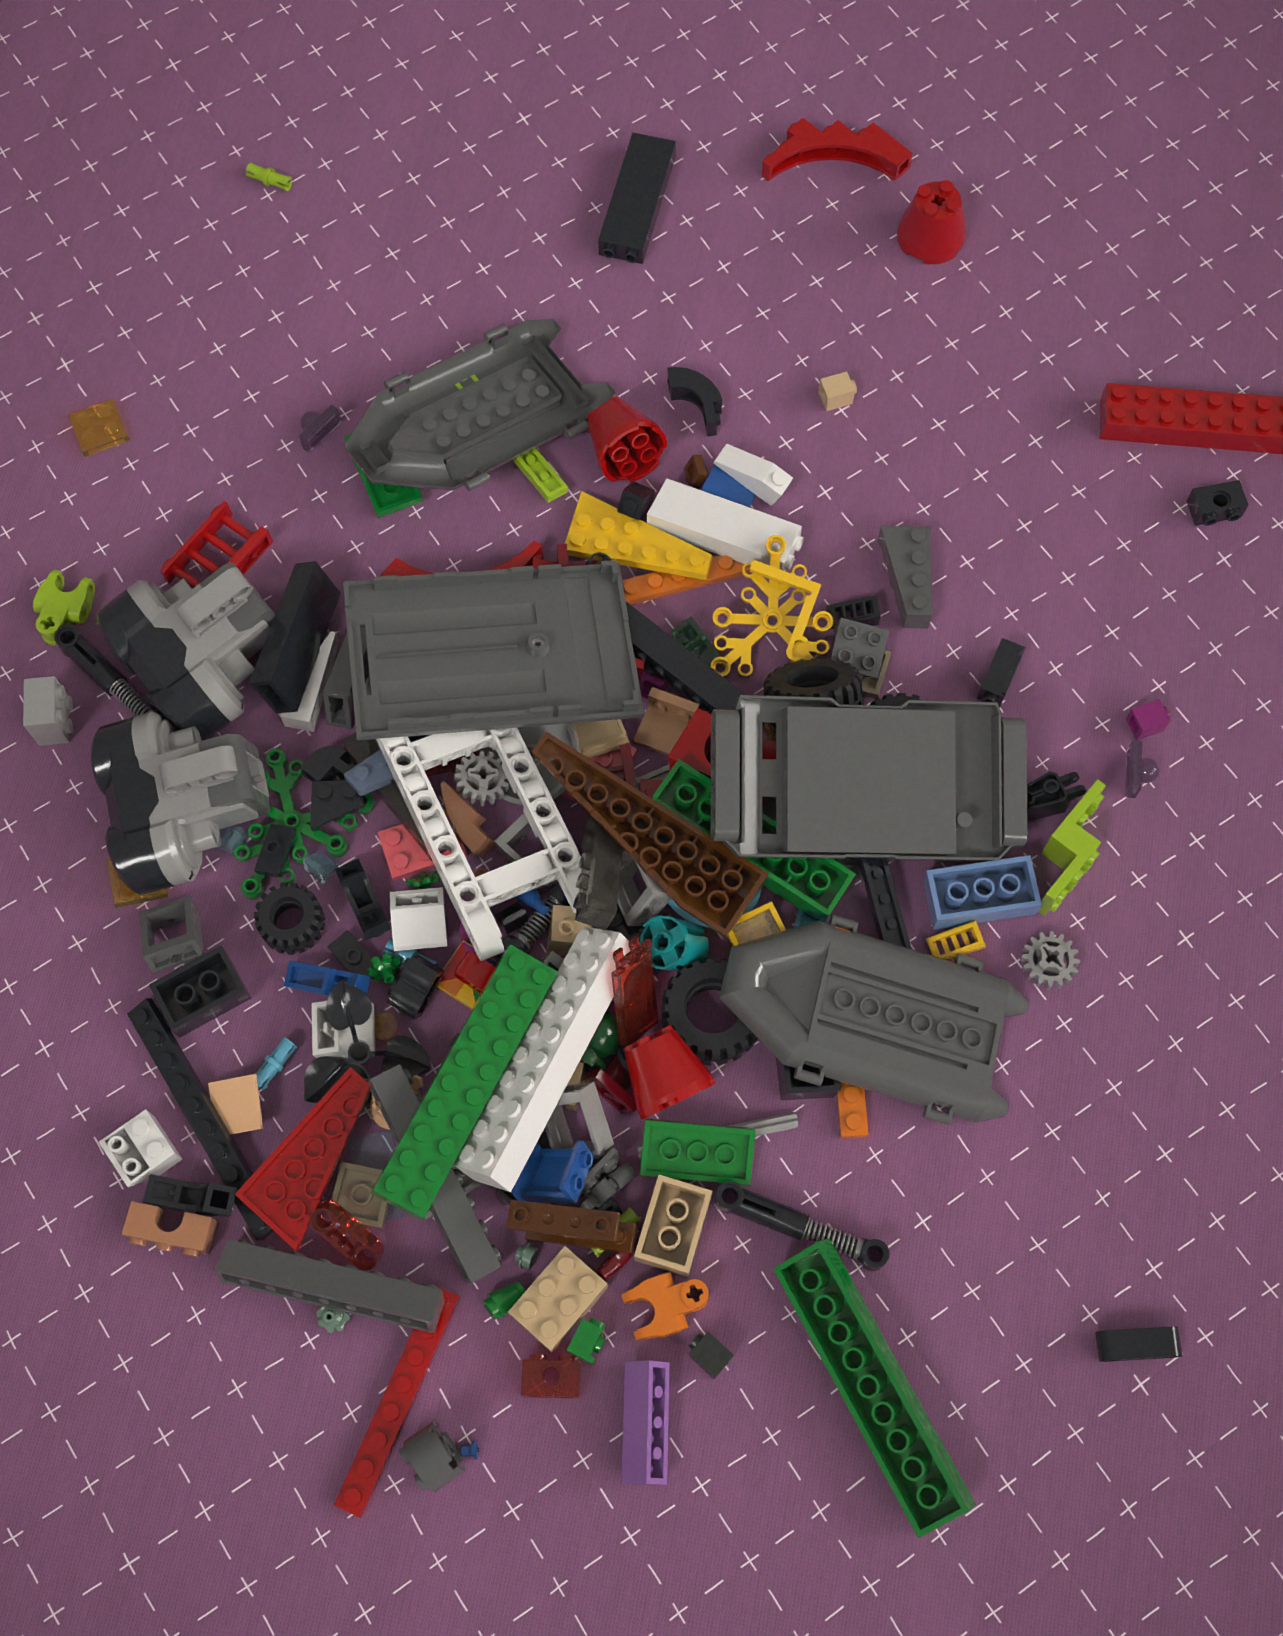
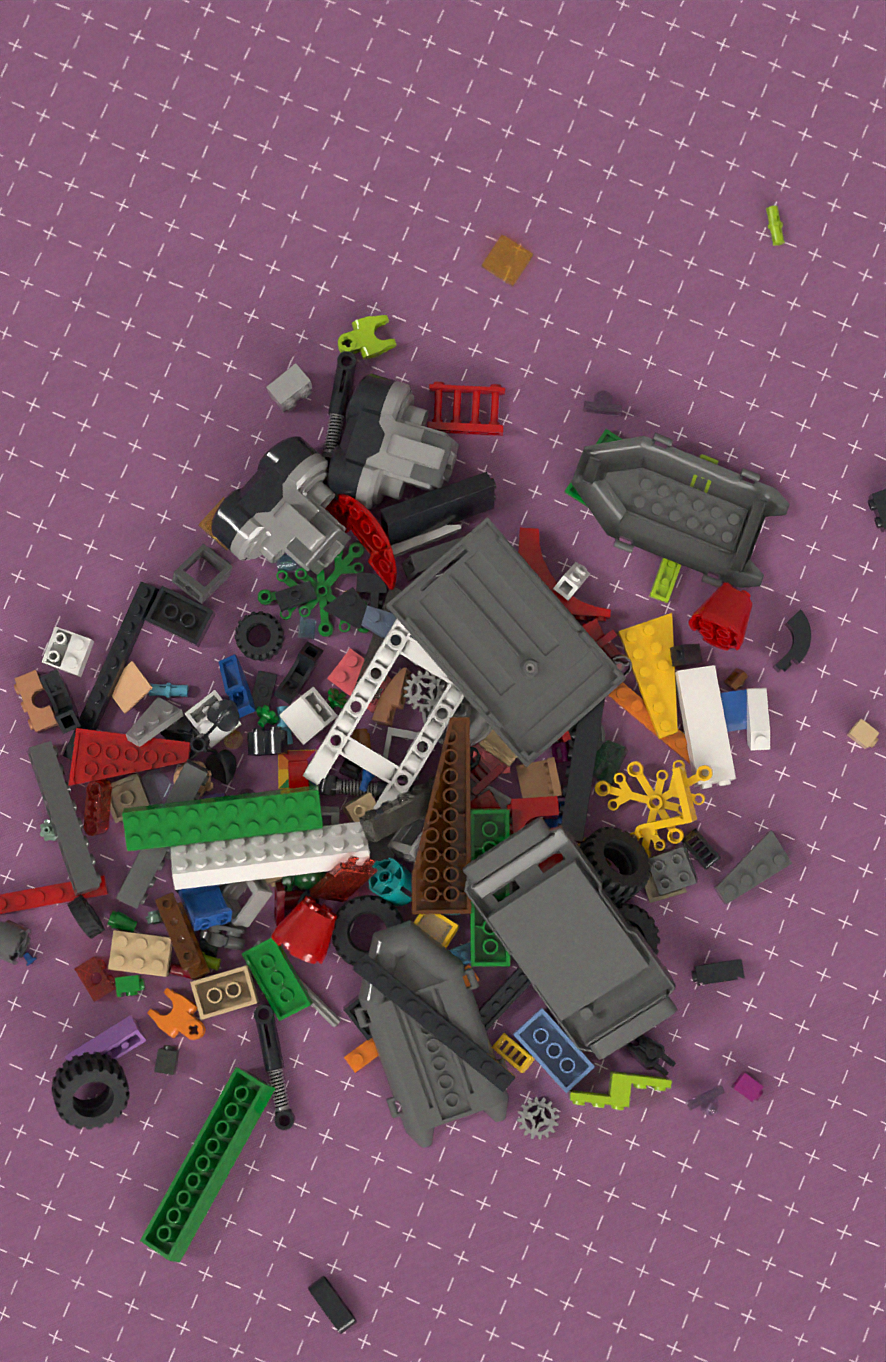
camera: 60 degrees right, 15 degrees up
none -> black tyre [51,1052,130,1130]
none -> black tyre [68,895,105,939]
none -> light grey wing [126,697,184,747]
none -> red brick [325,494,397,590]
none -> black plate [353,953,516,1092]
none -> white brick [553,562,590,600]

